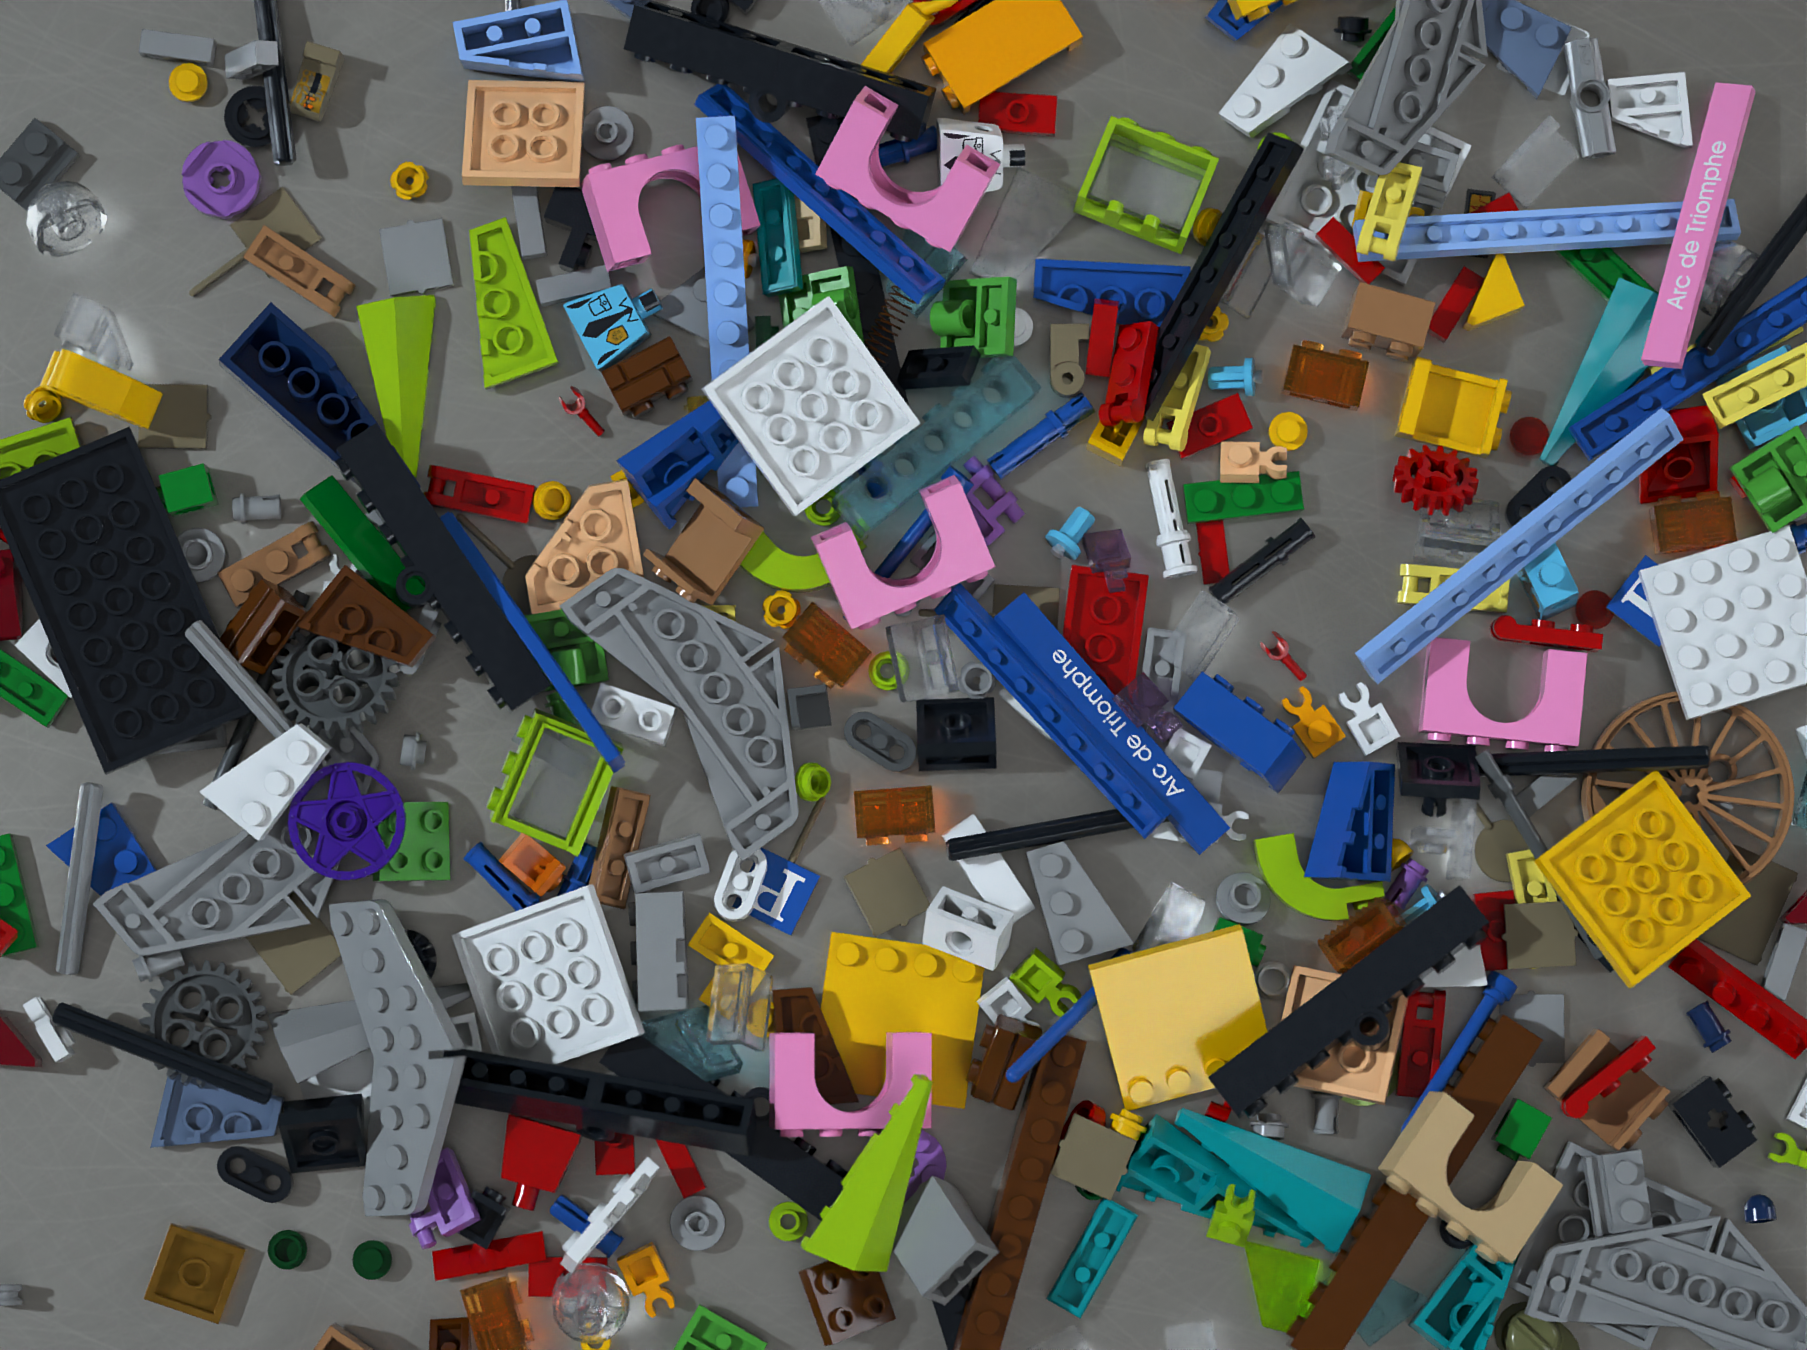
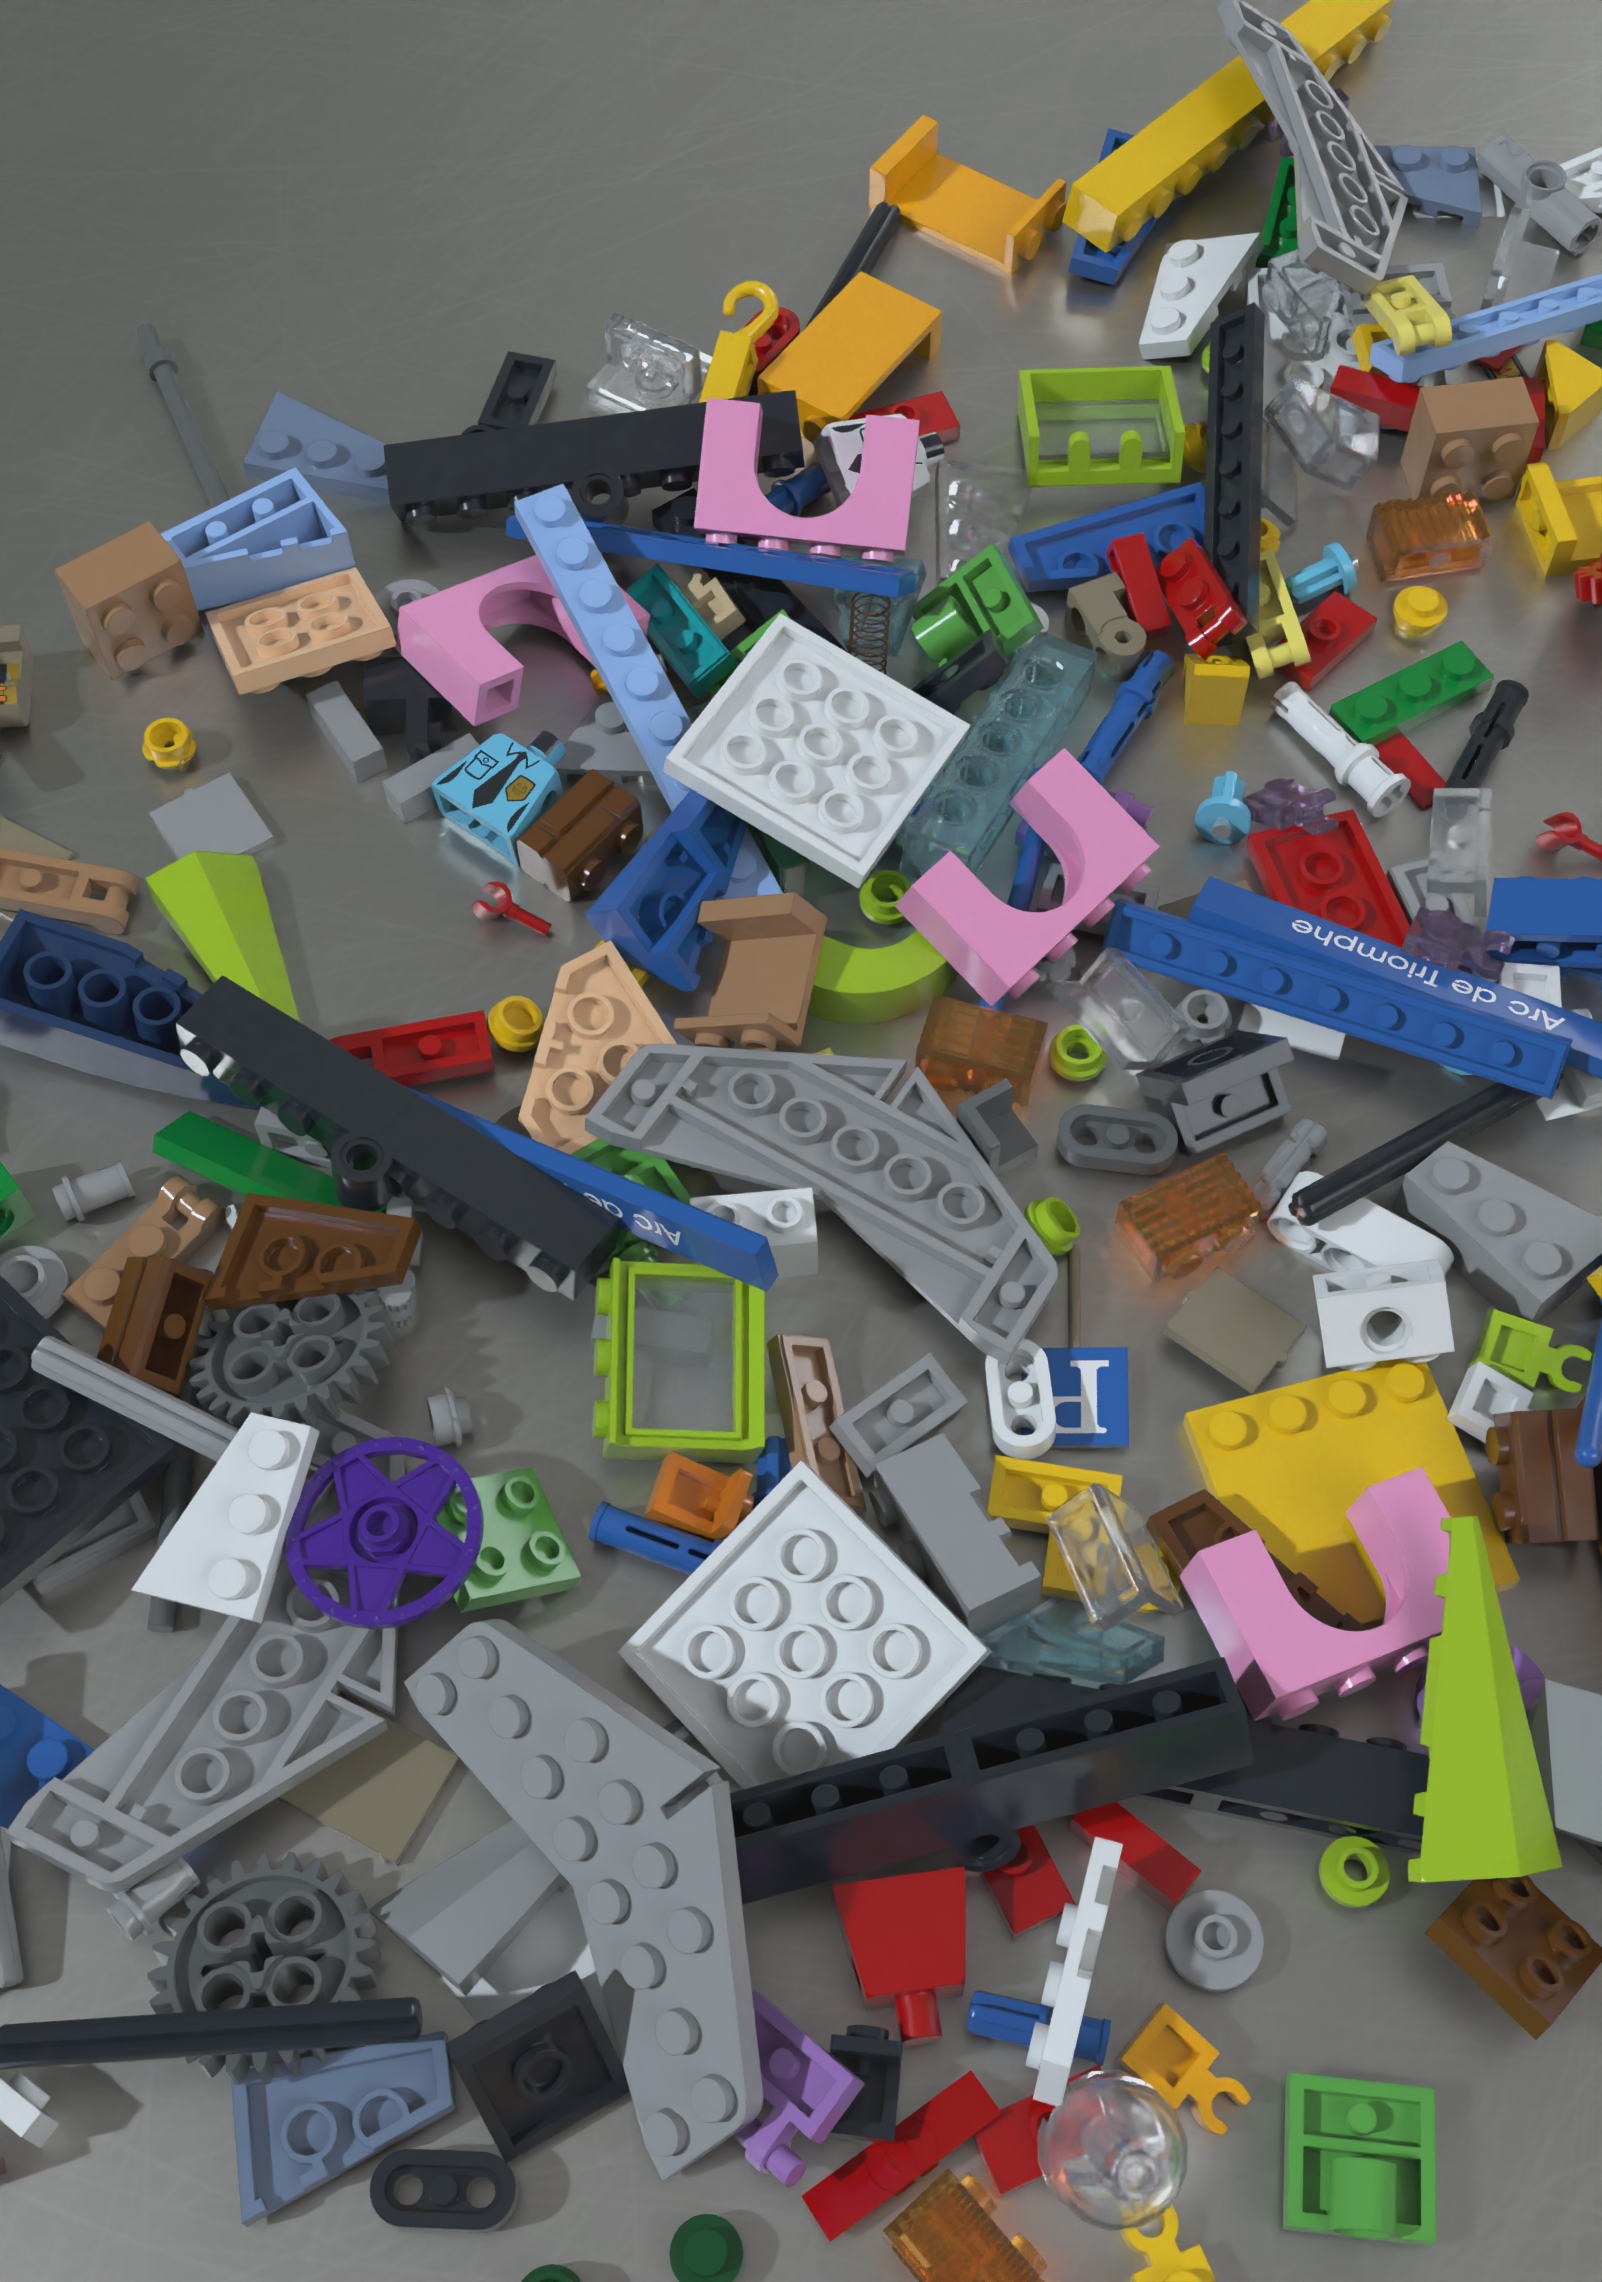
camera: 25 degrees left, 25 degrees down
lime wing [469,217,559,390] -> none
yellow plate [762,590,801,629] -> none
light nougat plate [1220,442,1287,483] -> none
black plate [1334,16,1372,41] -> none
none -> medium nougat brick [54,521,204,680]
none -> light grey axle [1243,1118,1328,1220]

